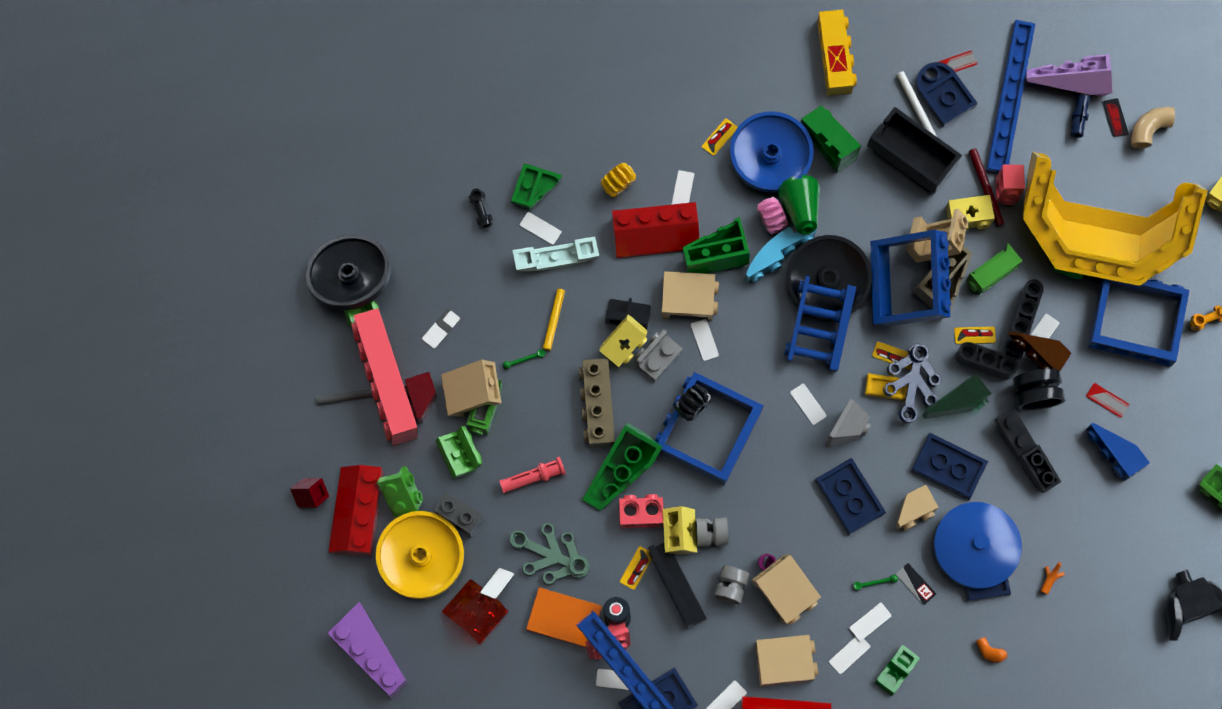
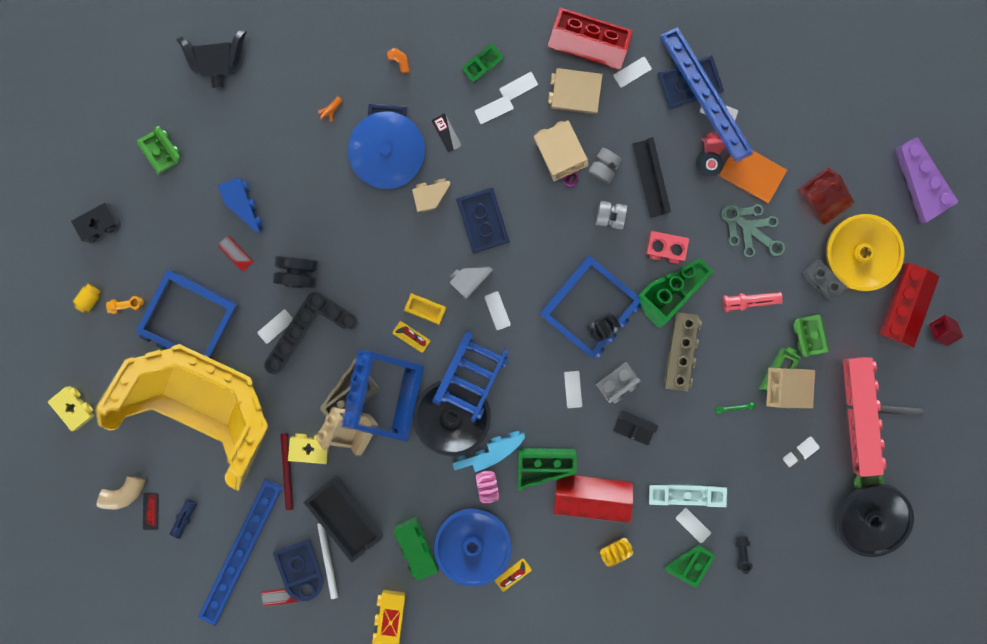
camera: 165 degrees left, 15 degrees up
bright green bracket [377,466,423,518] -> none
dark red slope [404,372,437,424] -> none
white sticker [481,568,514,598] -> none
yellow bar [543,289,565,351] -> none
light yellow brick [599,314,648,367] -> none
sticker [620,546,651,590] -> none
tan panel [661,271,719,321] -> none
light yellow brick [663,506,697,555] -> none
white sticker [672,170,694,204] -> none
green cone [779,175,820,235] -> none
green hinge [853,574,898,591] -> none
plant [883,343,941,424] -> none
dark blue tile [911,433,988,500] -> none
clear green slope [922,374,992,419] -> none
yellow sticker [954,326,996,344] -> none
bright green window [967,243,1022,296] -> none
black slope [994,408,1062,493] -> none
coral brick [995,164,1025,205] -> none
reddish brown slope [1008,331,1071,371] -> none
lavender wedge [1027,54,1113,96] -> none

